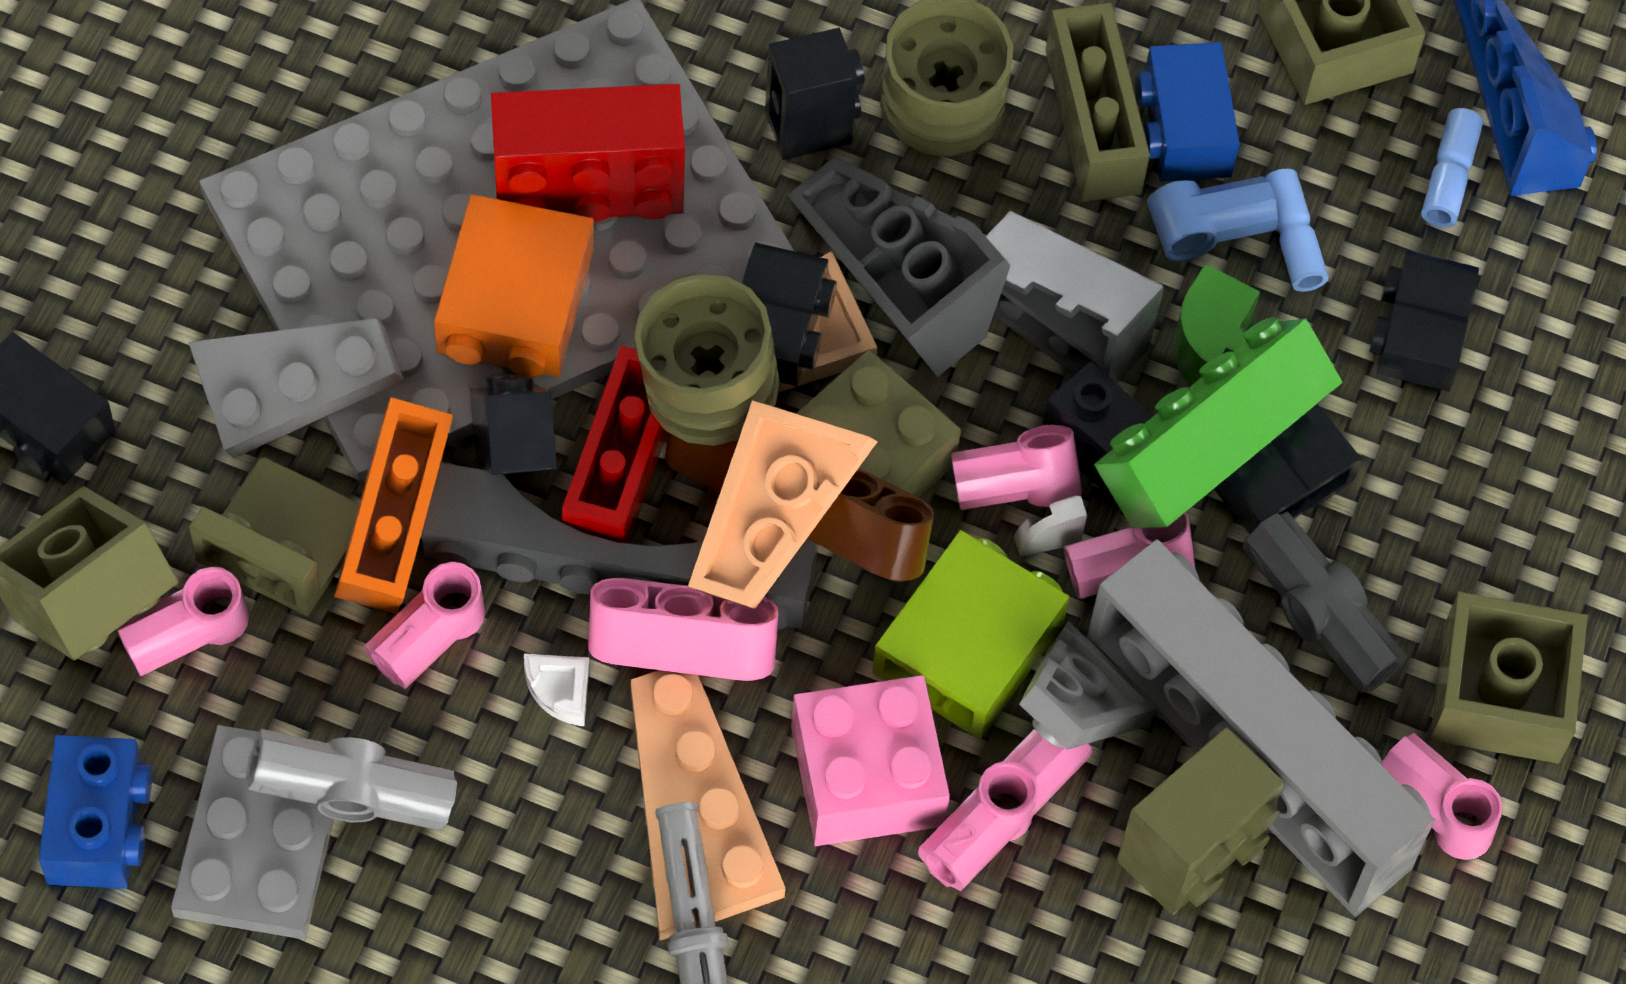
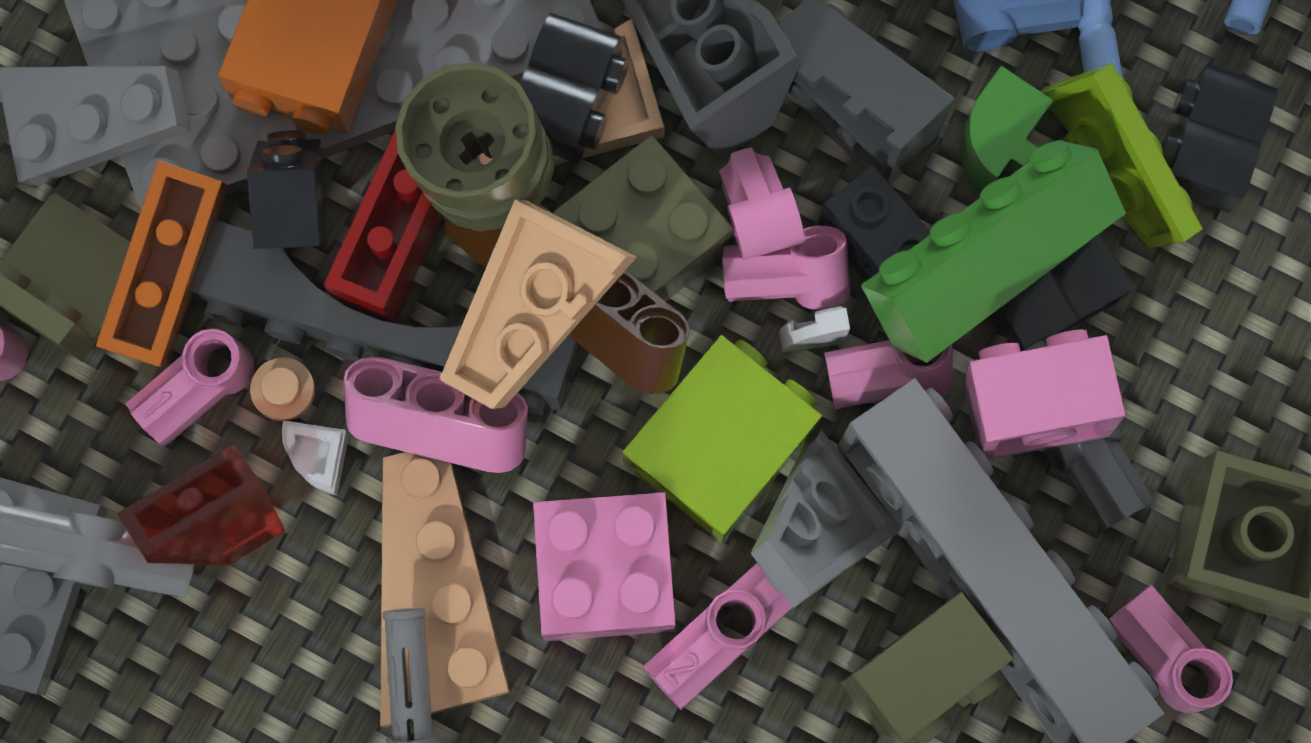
camera: 10 degrees right, 15 degrees up
none -> clear red slope [117,444,286,566]
none -> light nougat plate [250,357,315,421]
none -> bright pink piece [719,147,805,260]
none -> bright pink brick [964,330,1126,460]
none -> lime wing [1039,63,1203,248]

